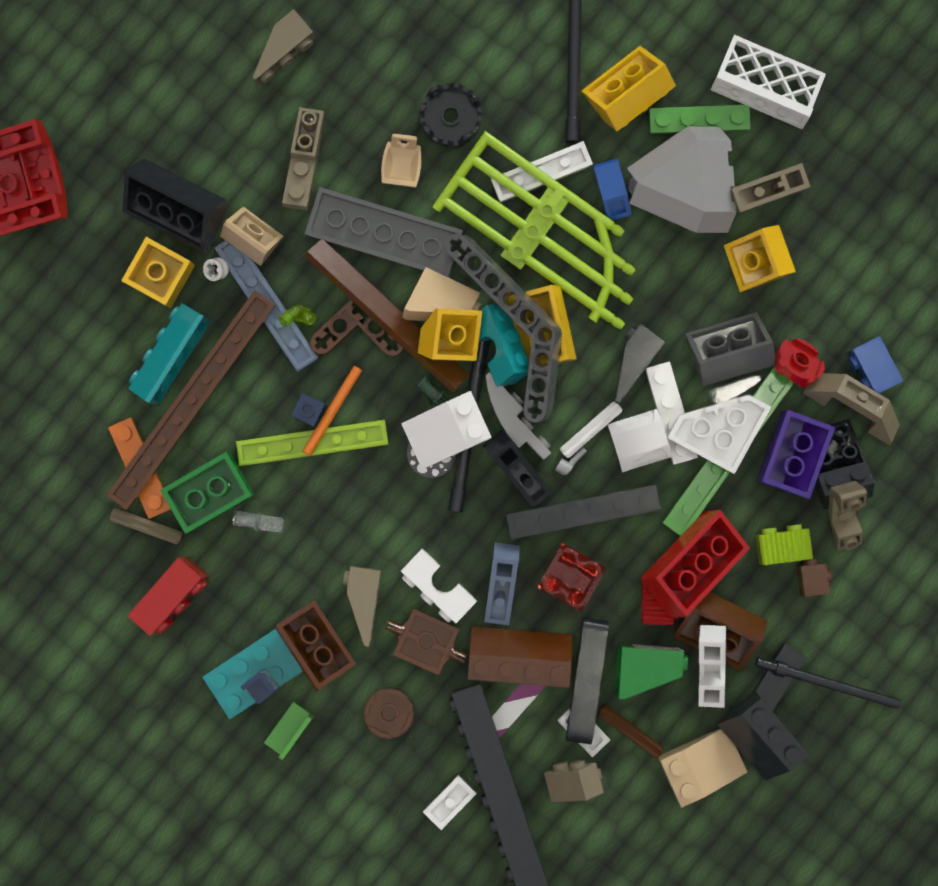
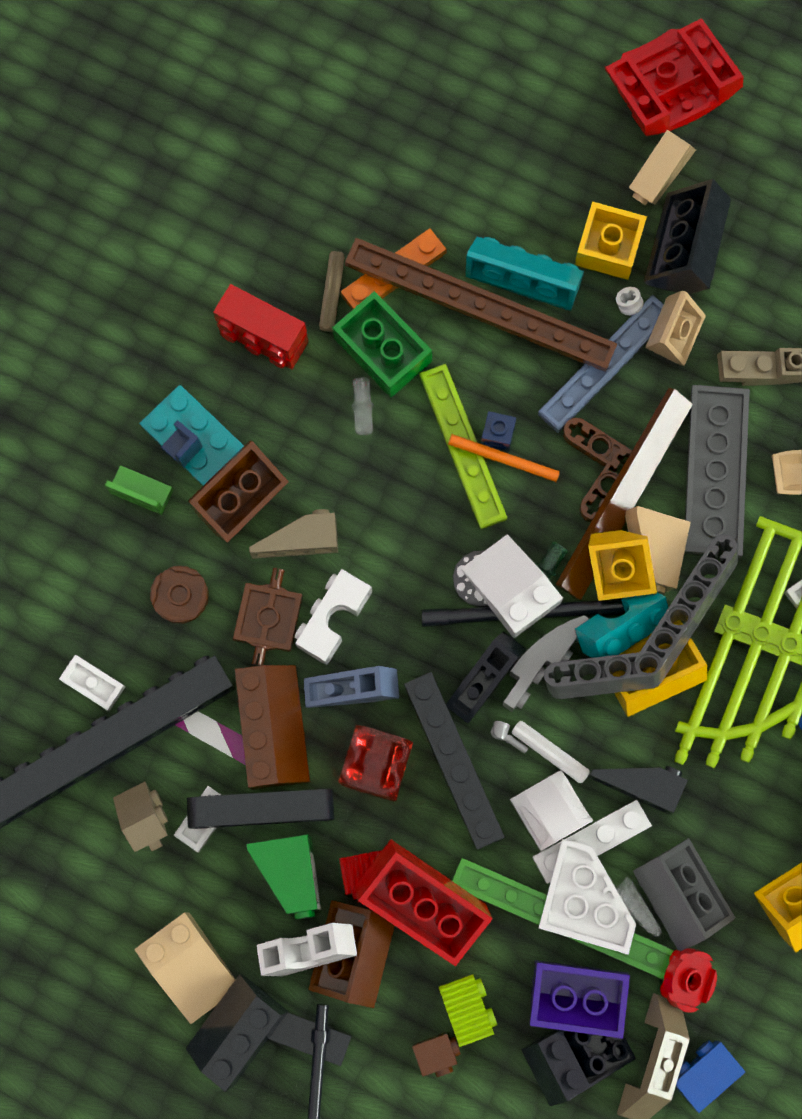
camera: 75 degrees right, 10 degrees down
clear neon green arm [278,304,316,327] -> none
reddish brown axle [598,705,664,758] -> none
dark tan slope [828,481,867,551] -> none
none -> tan slope [629,130,696,206]

